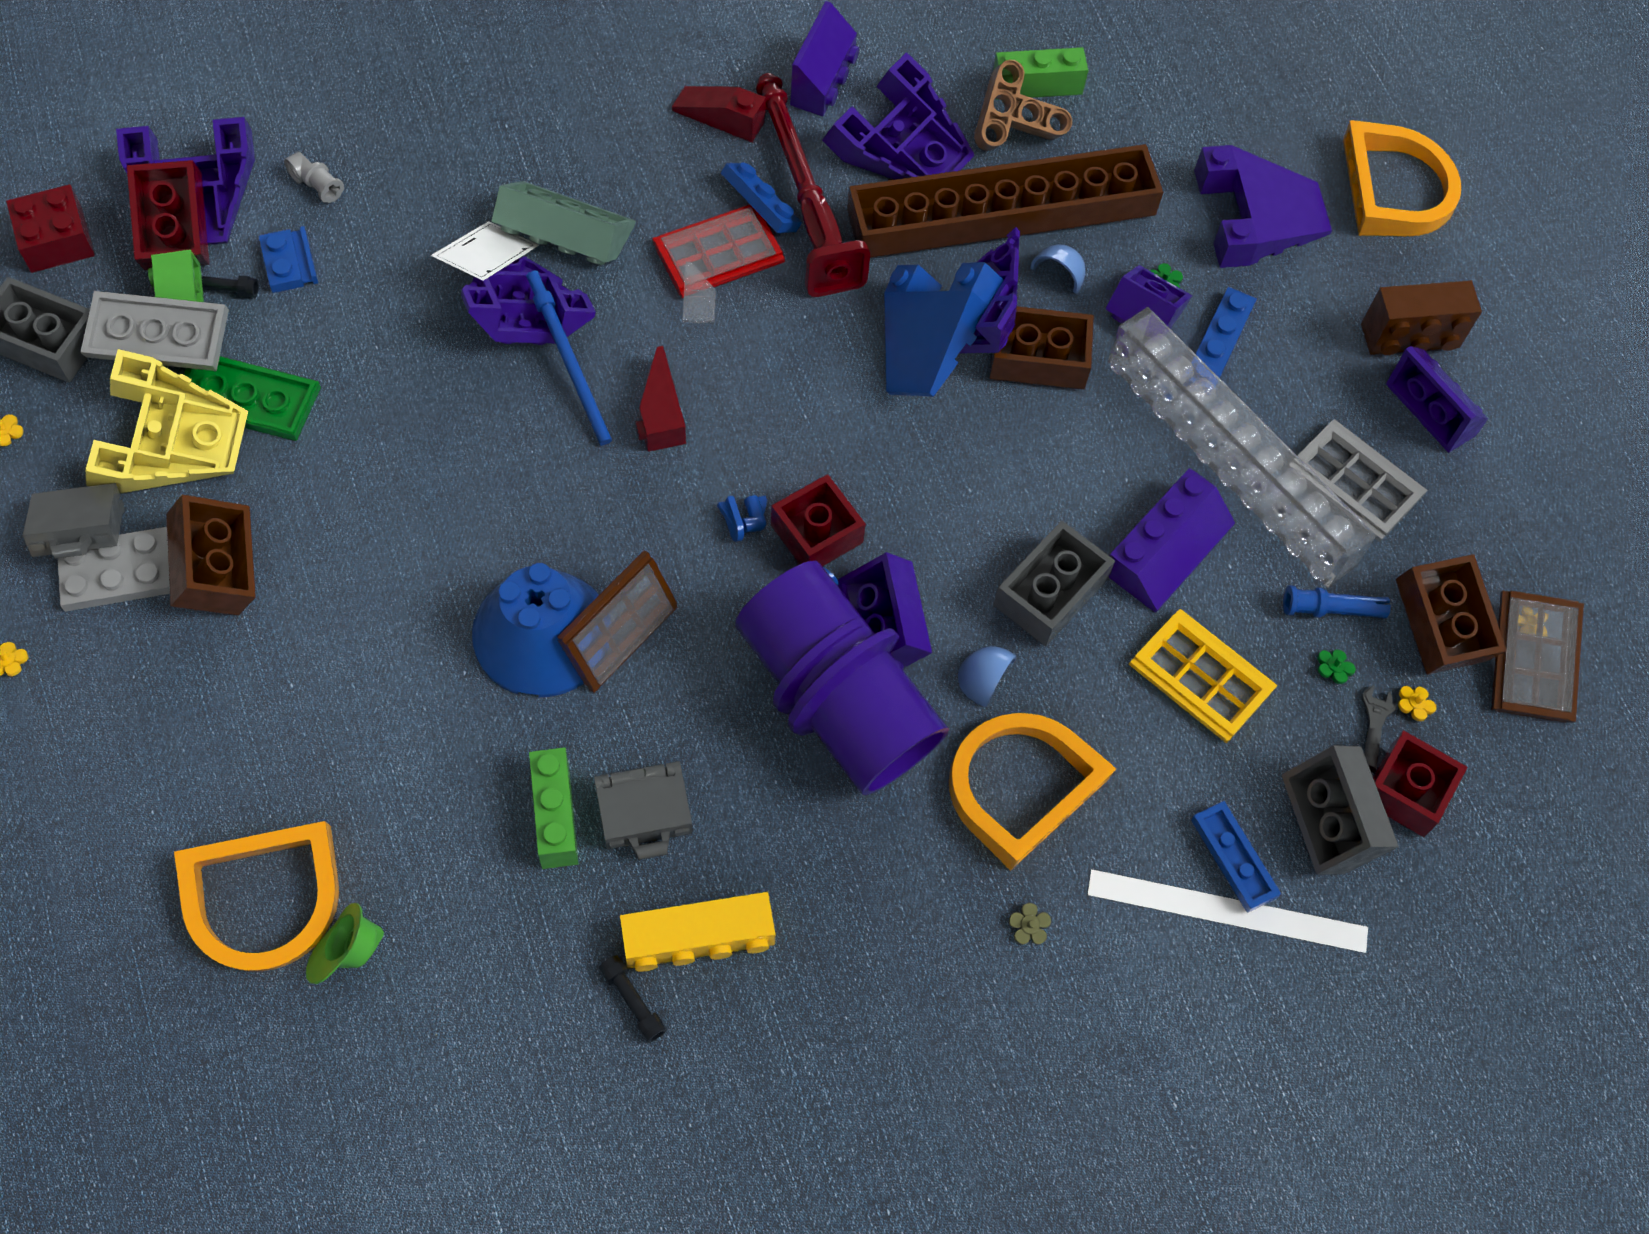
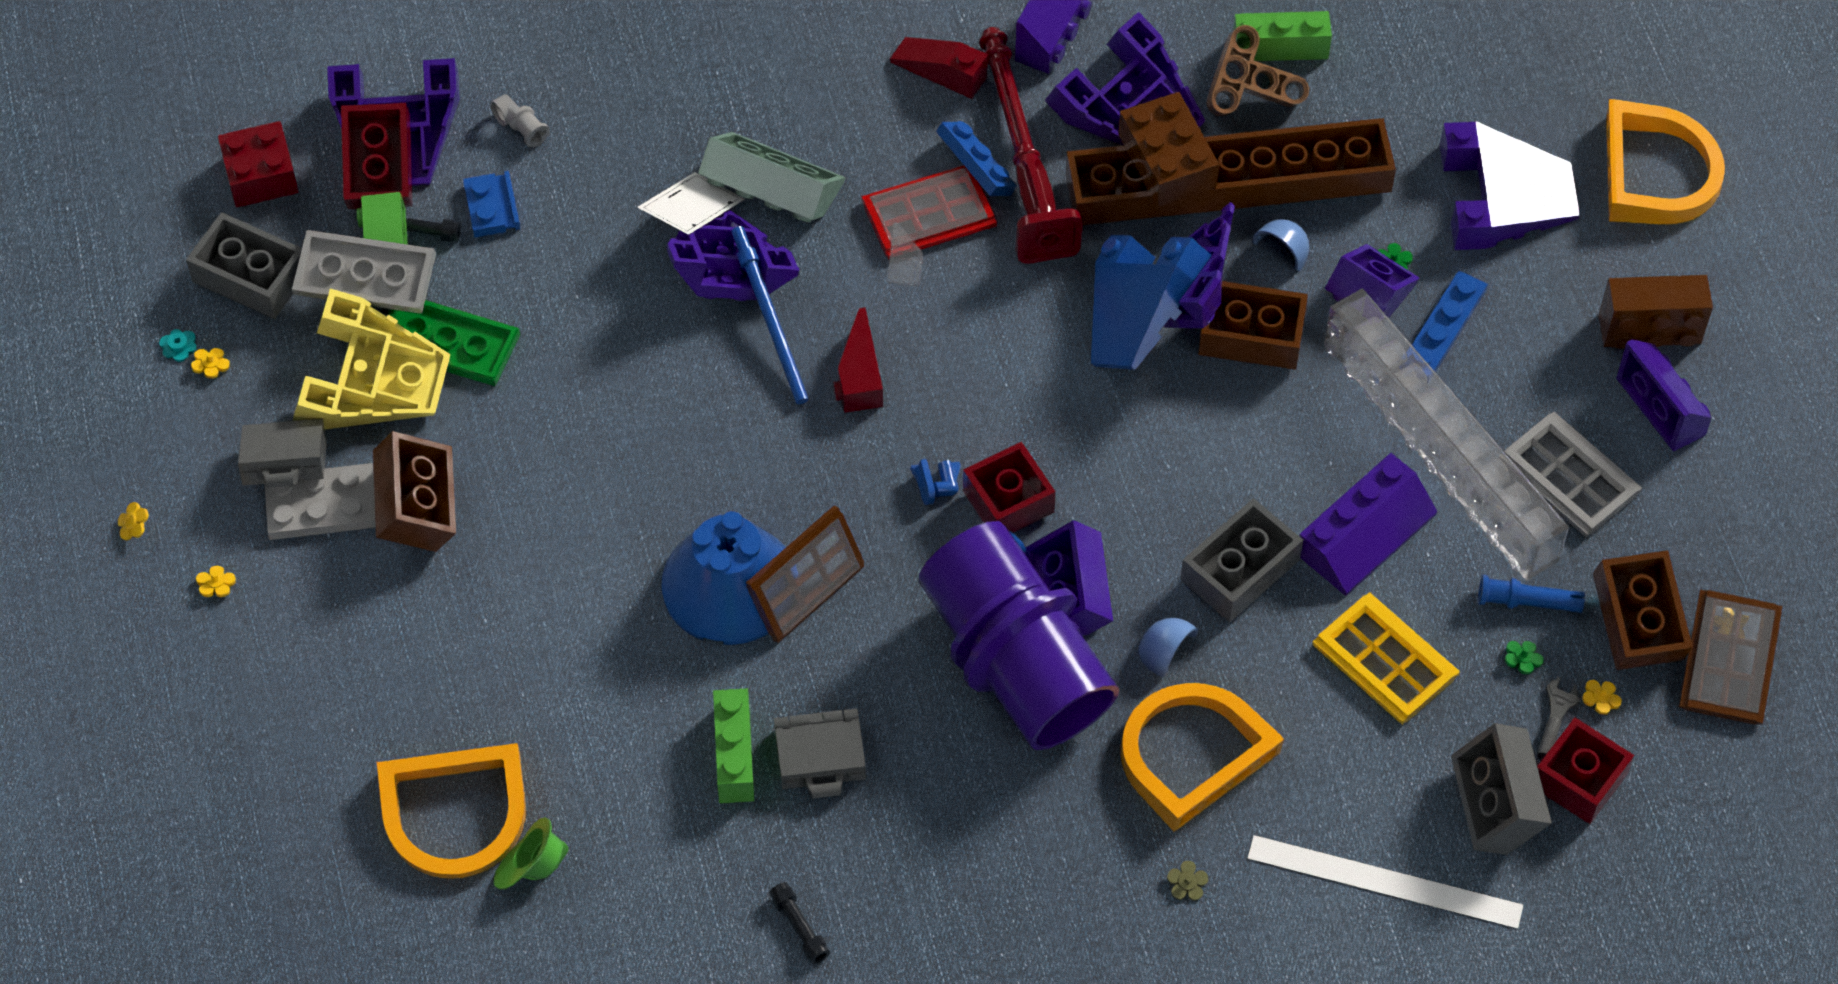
camera: 10 degrees right, 5 degrees down
yellow brick [620,892,776,972] -> none
blue plate [1191,801,1281,913] -> none
none -> reddish brown brick [1118,92,1219,207]

